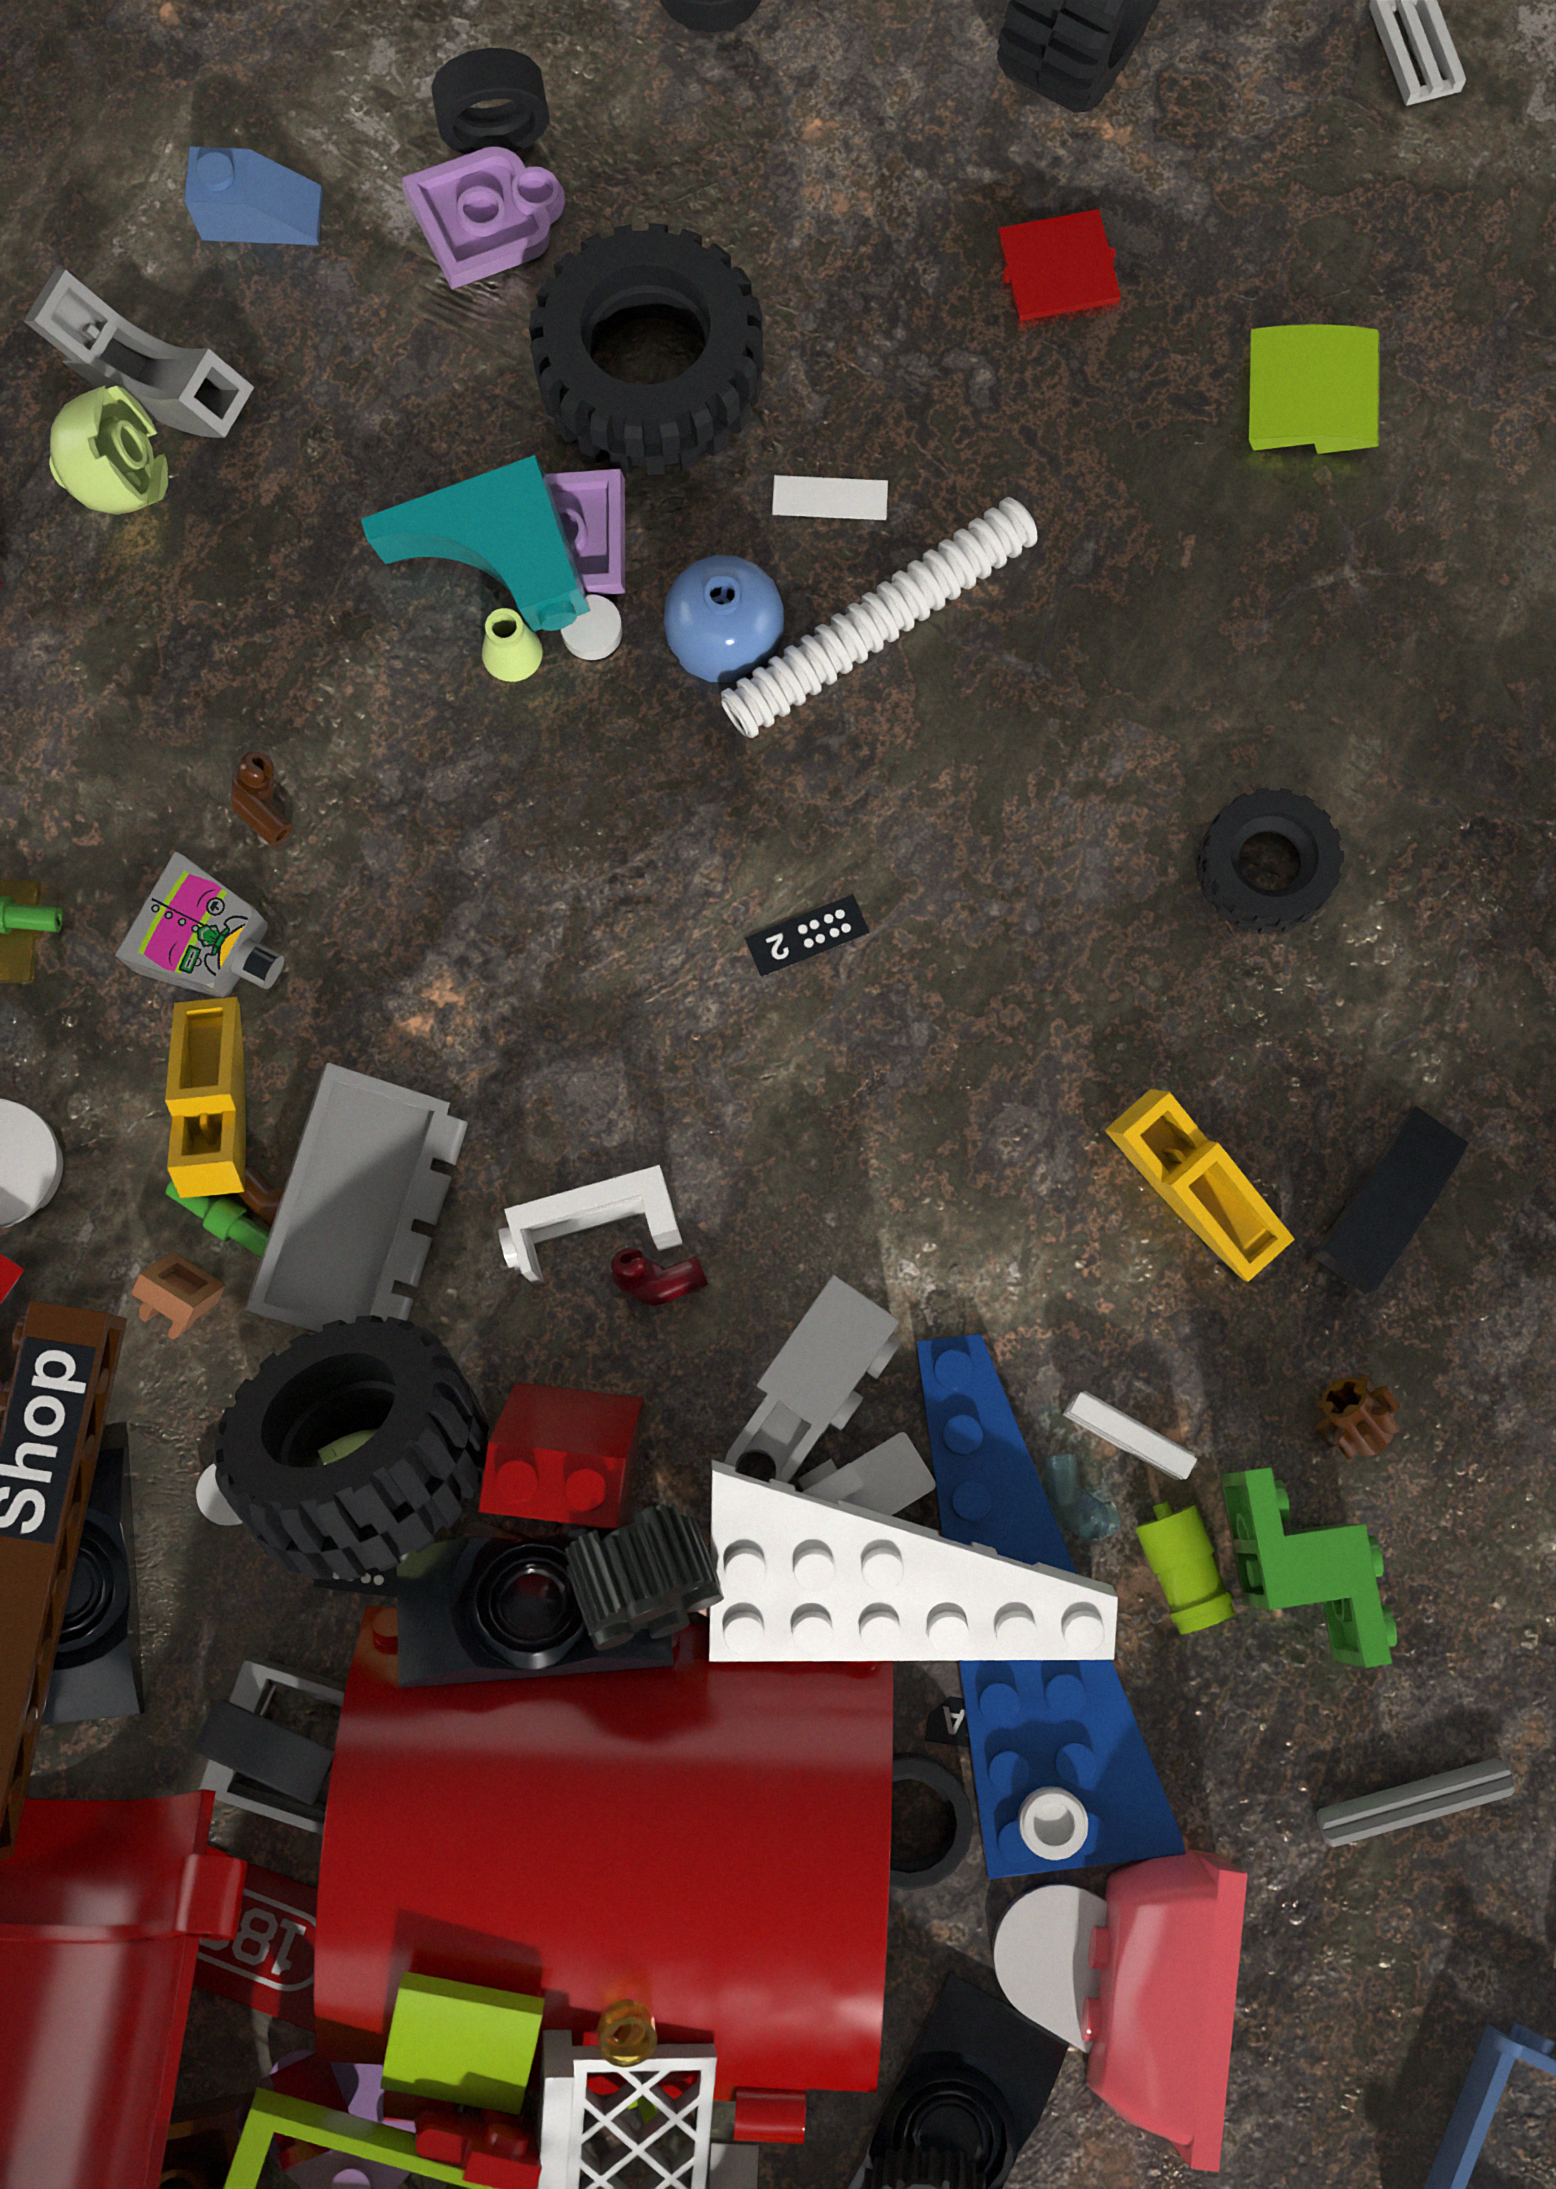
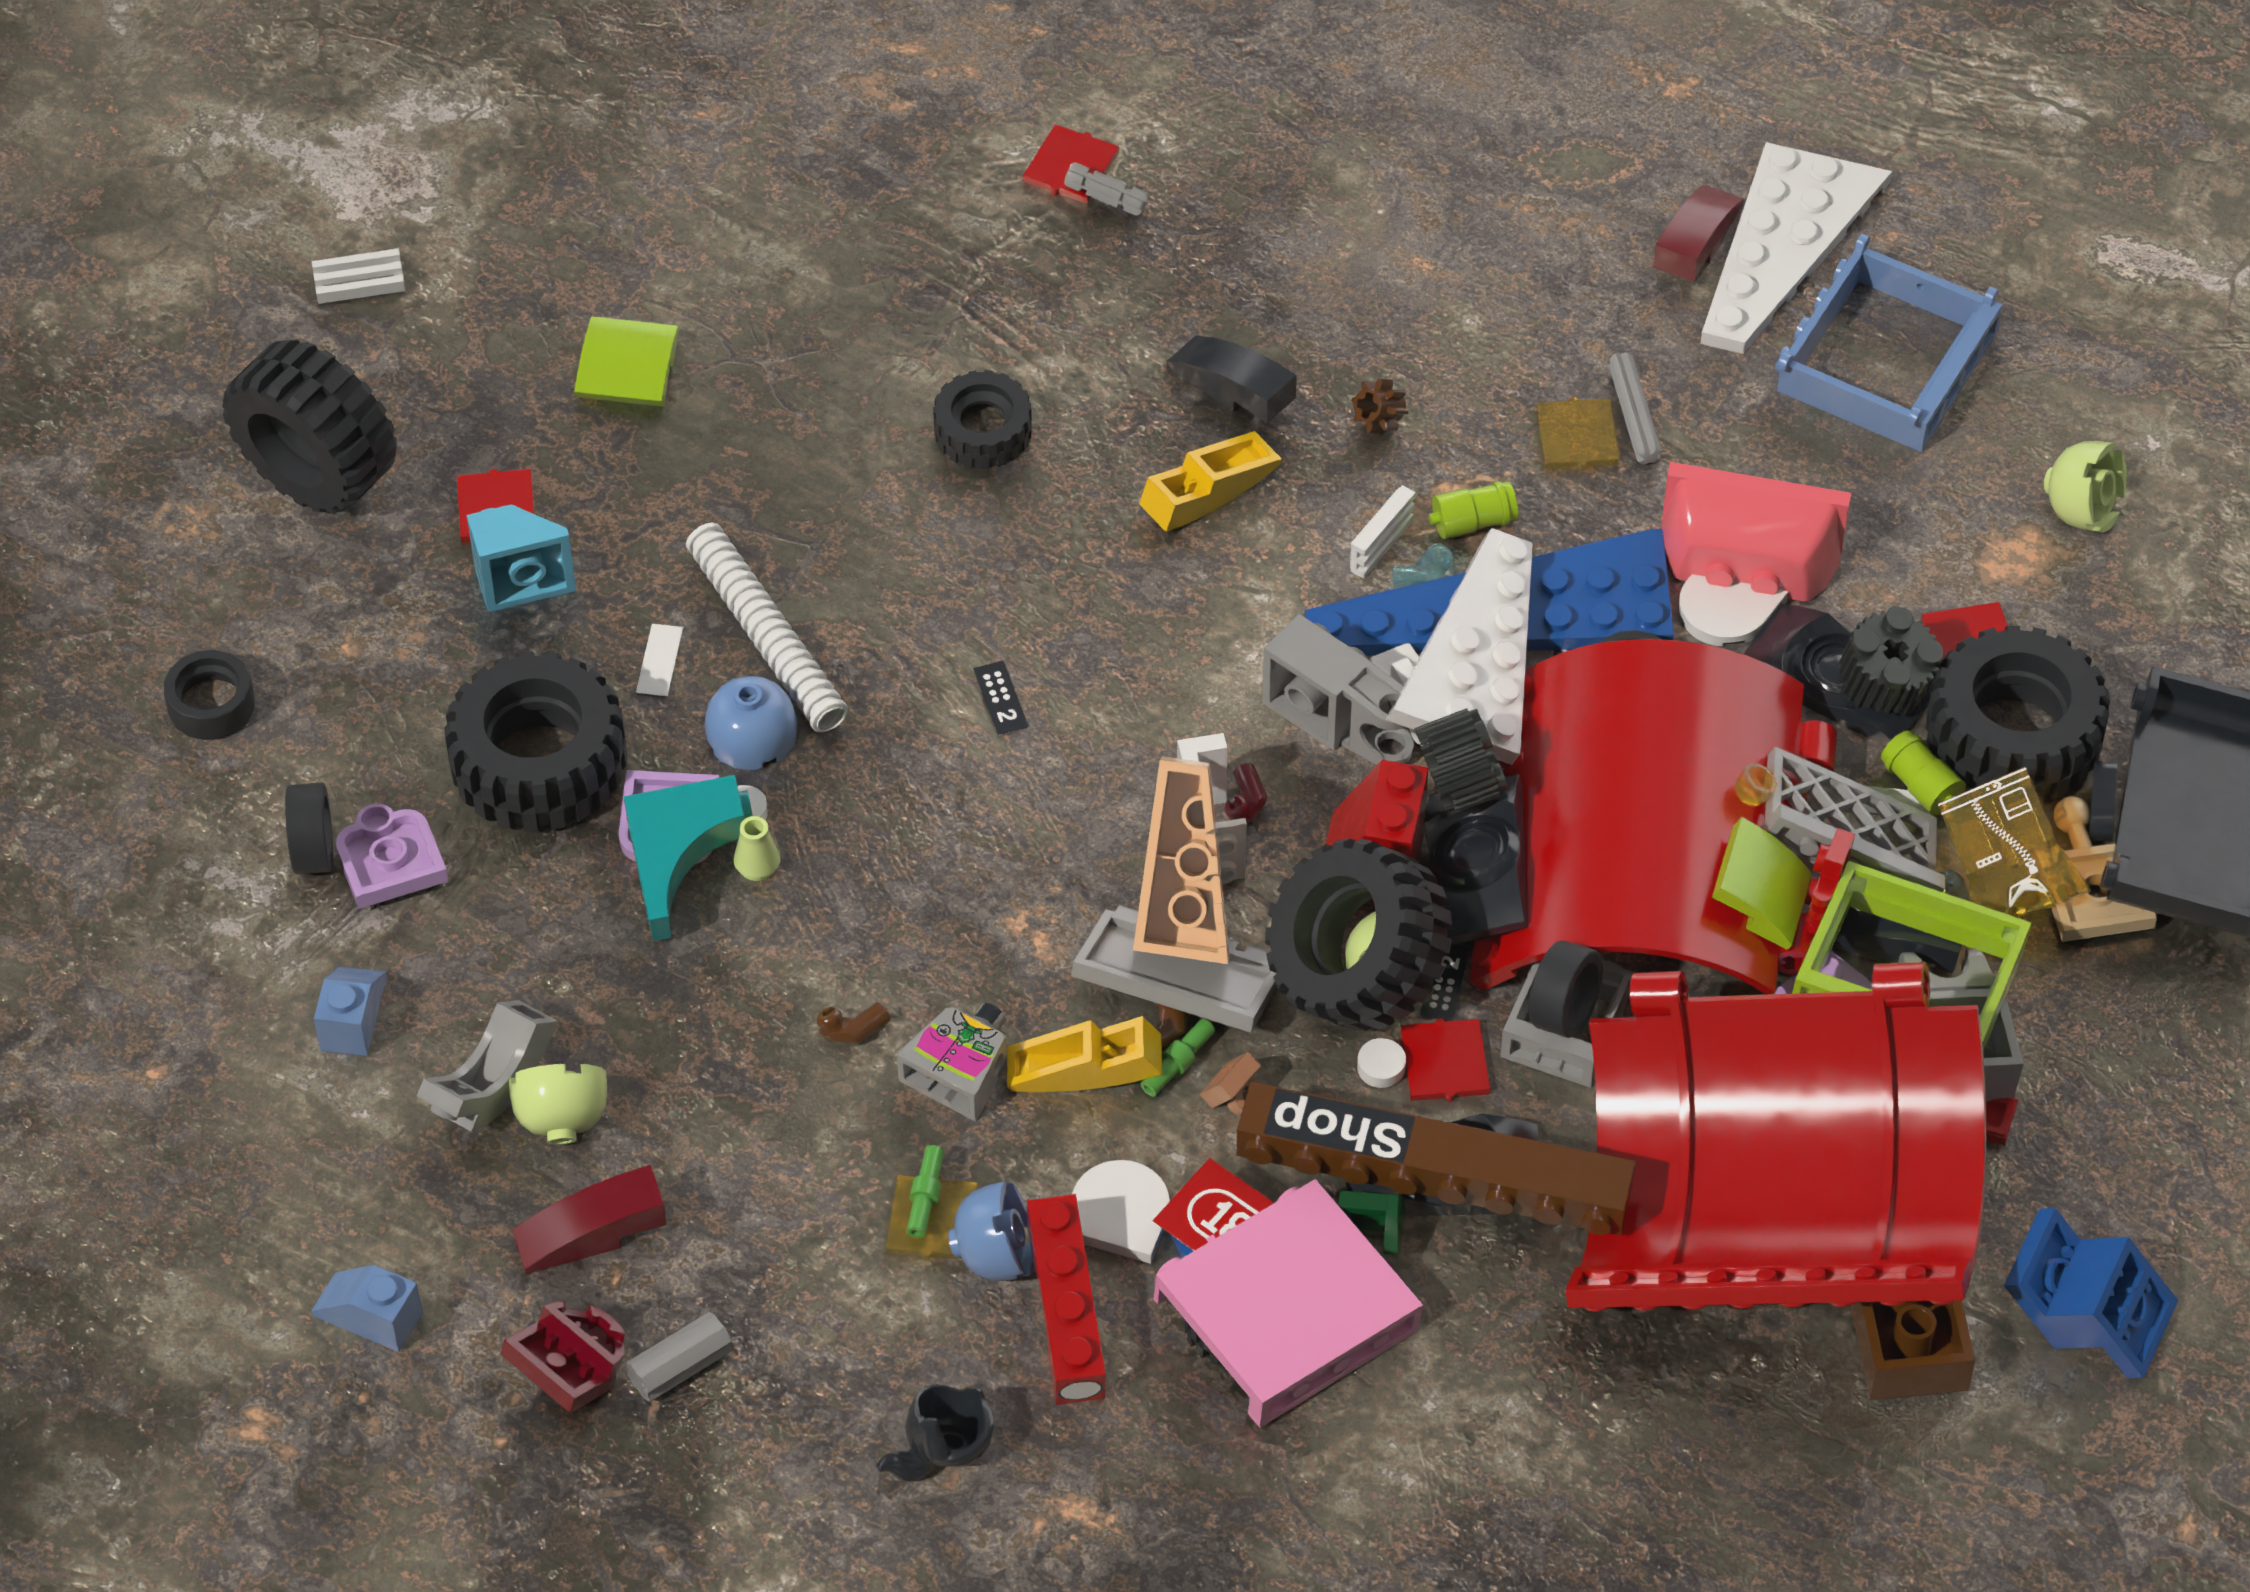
camera: 85 degrees left, 25 degrees down
white tile [1018,1786,1088,1860] -> none
bright green bracket [1219,1467,1397,1668] -> none
none -> medium azure slope [467,505,576,613]
none -> light nougat wedge [1133,756,1230,964]
none -> red piece [1400,1018,1490,1102]
none -> clear yellow piece [1537,397,1619,470]

